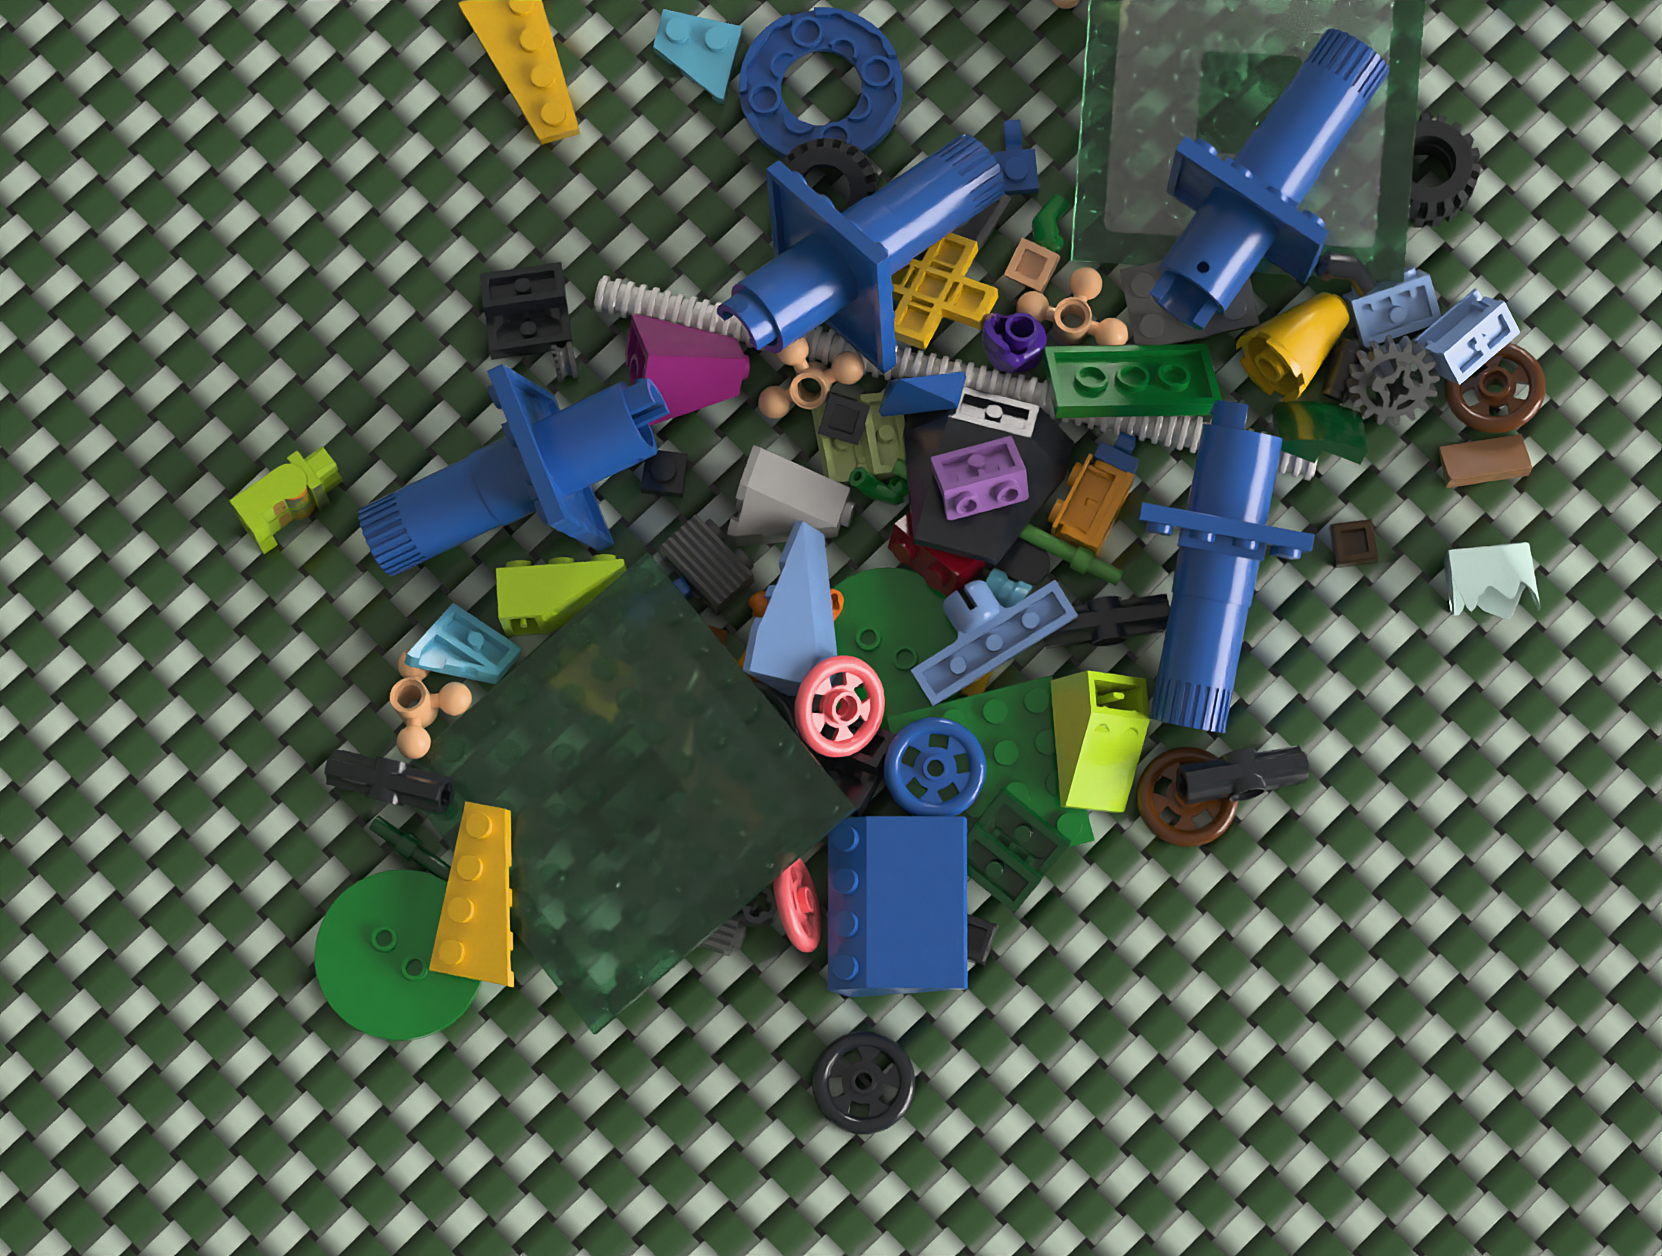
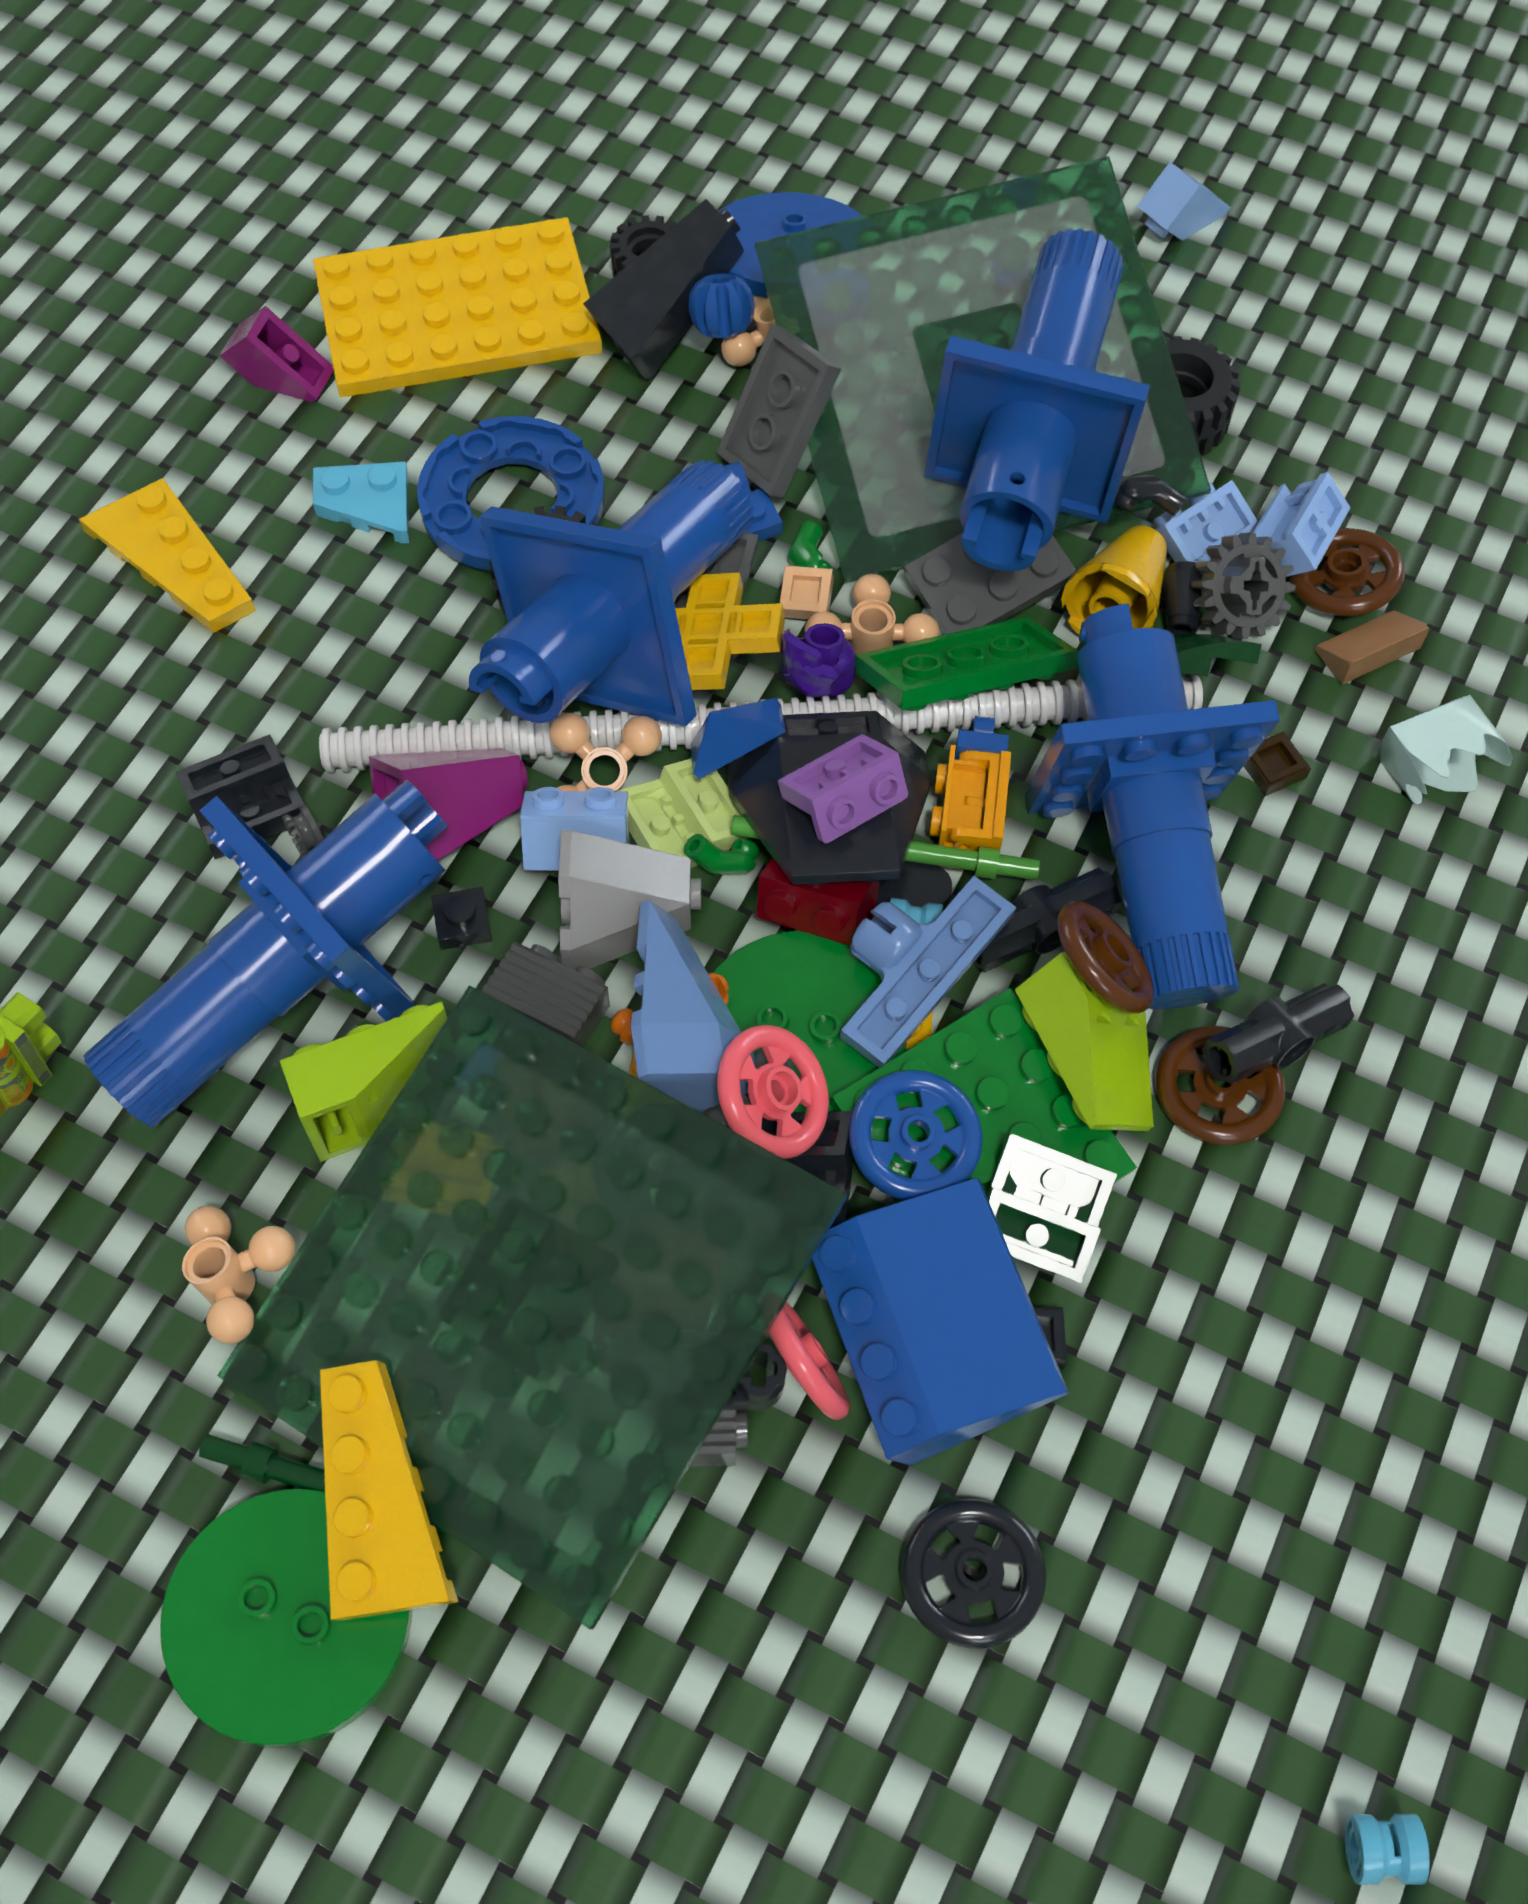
camera: 25 degrees left, 15 degrees down
black piece [324,749,456,813] -> none
medium azure wing [404,603,522,684] -> none
black plate [818,391,870,445] -> none
none -> light blue hinge [520,787,630,870]
none -> dark grey plate [716,325,841,498]
none -> reddish brown plate [1057,901,1154,1014]

